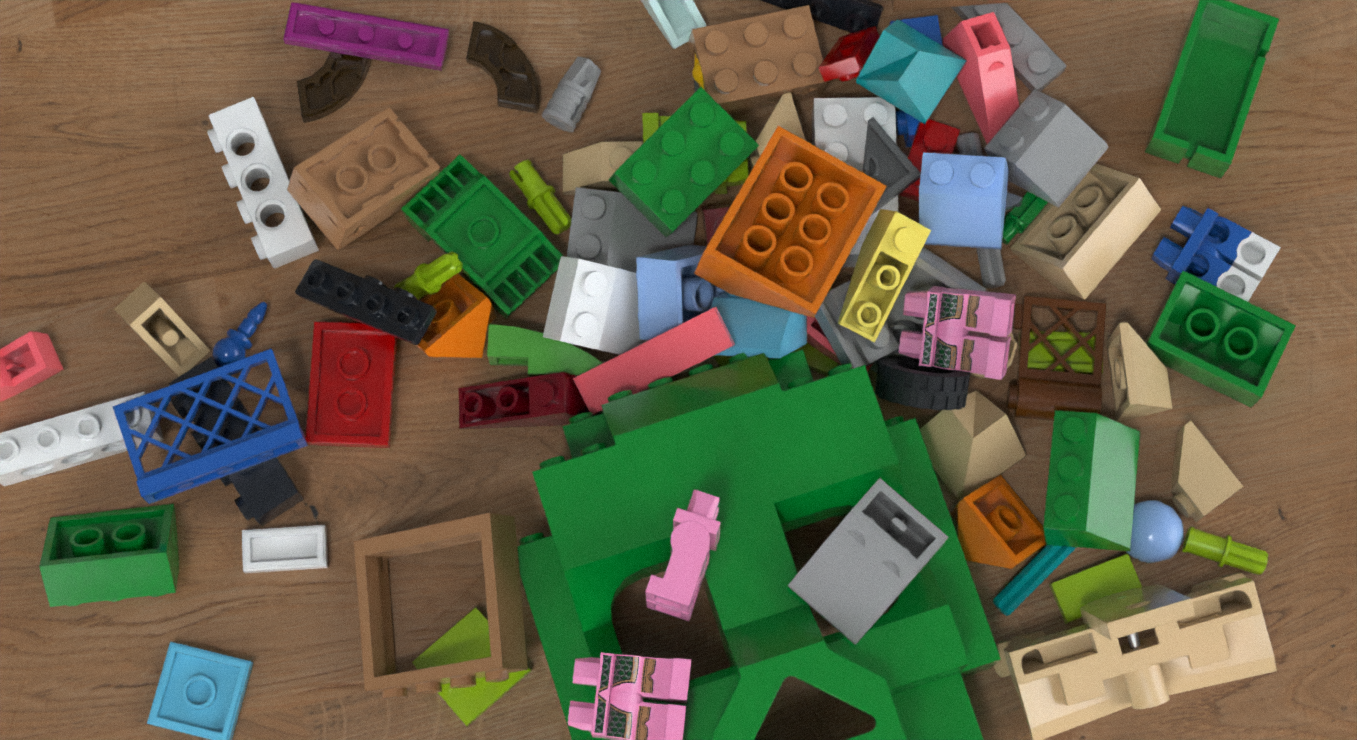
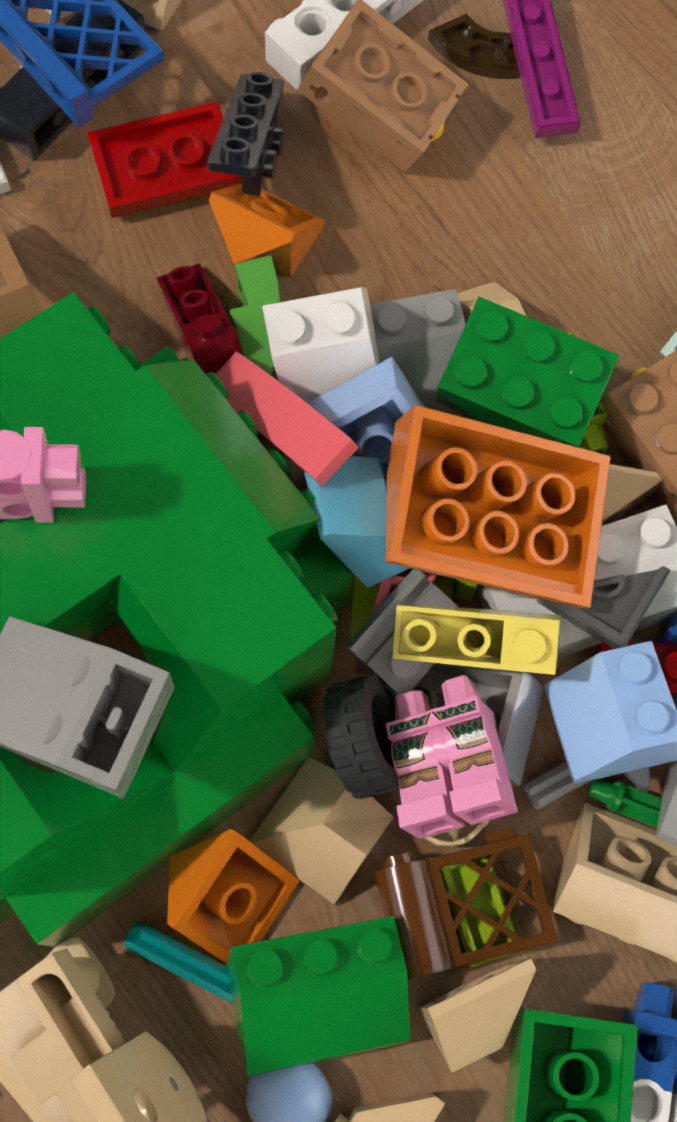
camera: 65 degrees right, 5 degrees down
blue bar [213,302,267,367] -> none
lime axle [394,252,463,300] -> none
green plate [401,154,563,319] -> none
dark brown tile [466,21,539,113] -> none
lime axle [509,160,572,235] -> none
light grey hinge [542,56,601,132] -> none
lime tile [1049,554,1142,624] -> none

